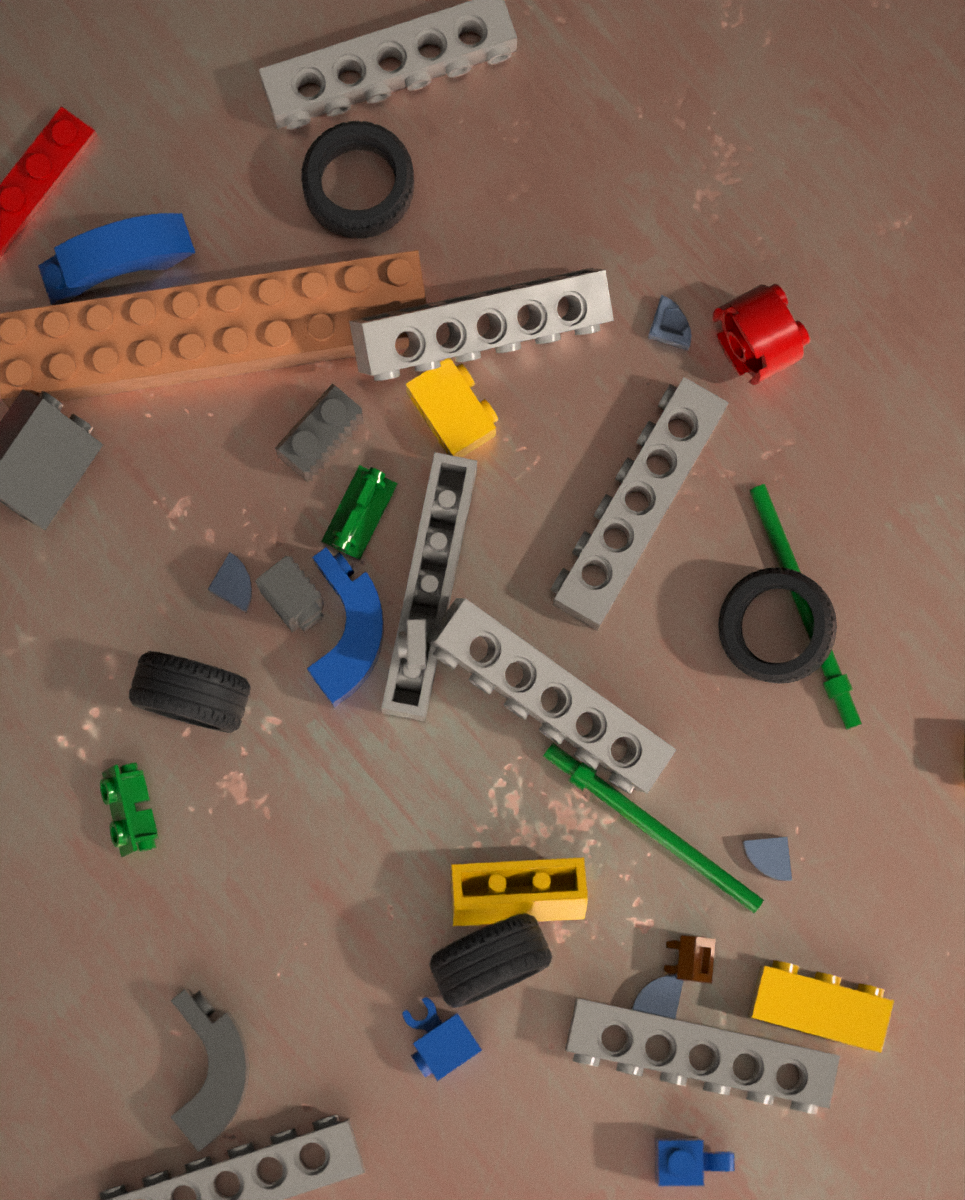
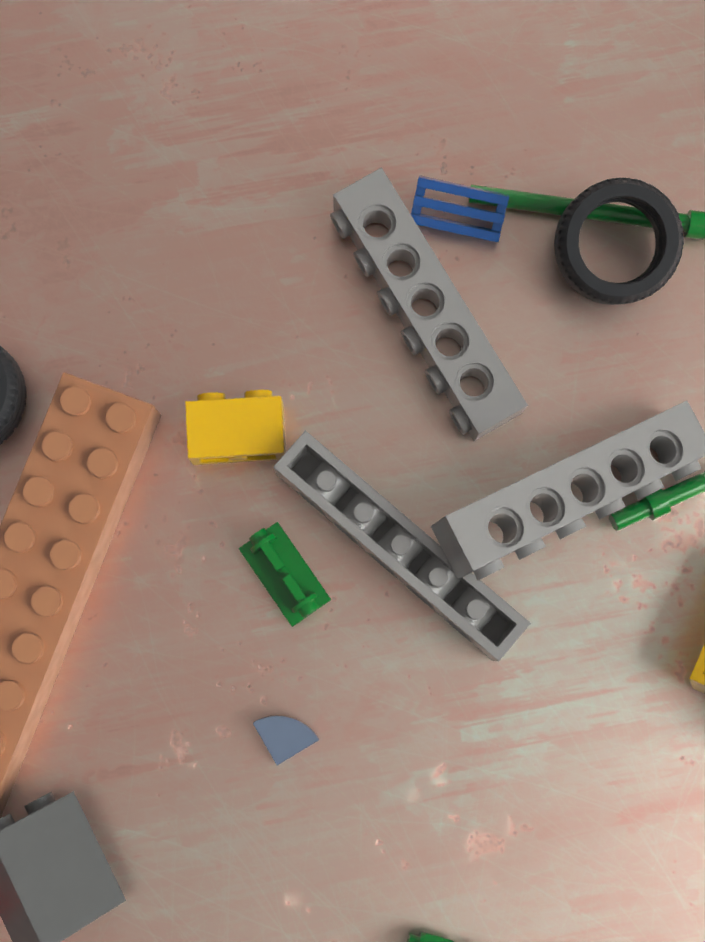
camera: 60 degrees left, 0 degrees up
black tyre [129,651,250,733] -> none
dark grey brick [255,556,324,632] -> none
dark grey brick [275,384,364,482] -> none
blue arch [307,547,384,708] -> none
light grey brick [349,268,614,381] -> none
light grey plate [399,620,426,669] -> none
sand blue tile [648,295,691,351] -> none
red brick [712,283,810,385] -> none
none -> blue tile [411,175,509,243]

